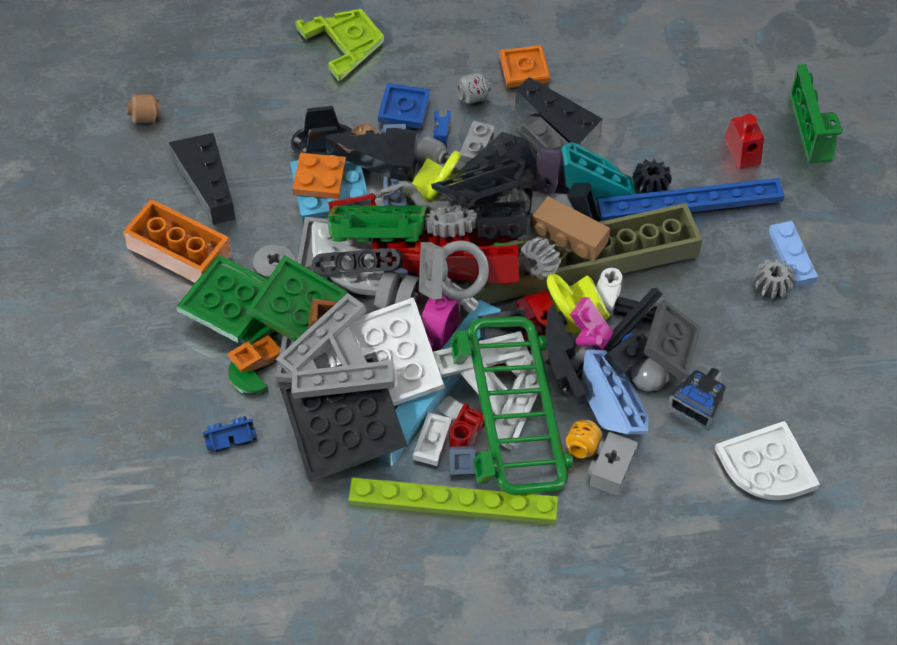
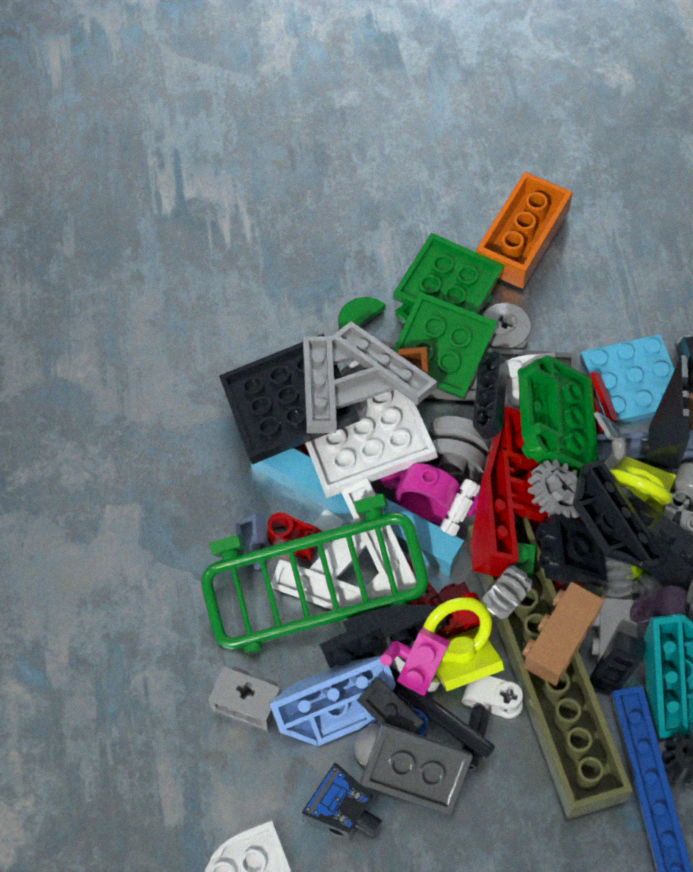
camera: 90 degrees right, 5 degrees up
black wedge [168,132,236,225] -> none
blue hinge [203,416,257,452] -> none
orange slope [227,335,280,373] -> none
orange plate [292,153,346,199] -> none
lime plate [348,478,558,525] -> none
white plate [413,412,452,466] -> none
light grey tile [419,241,489,300] -> none
black plate [477,307,527,340] -> none
light orange head [565,420,603,458] -> none

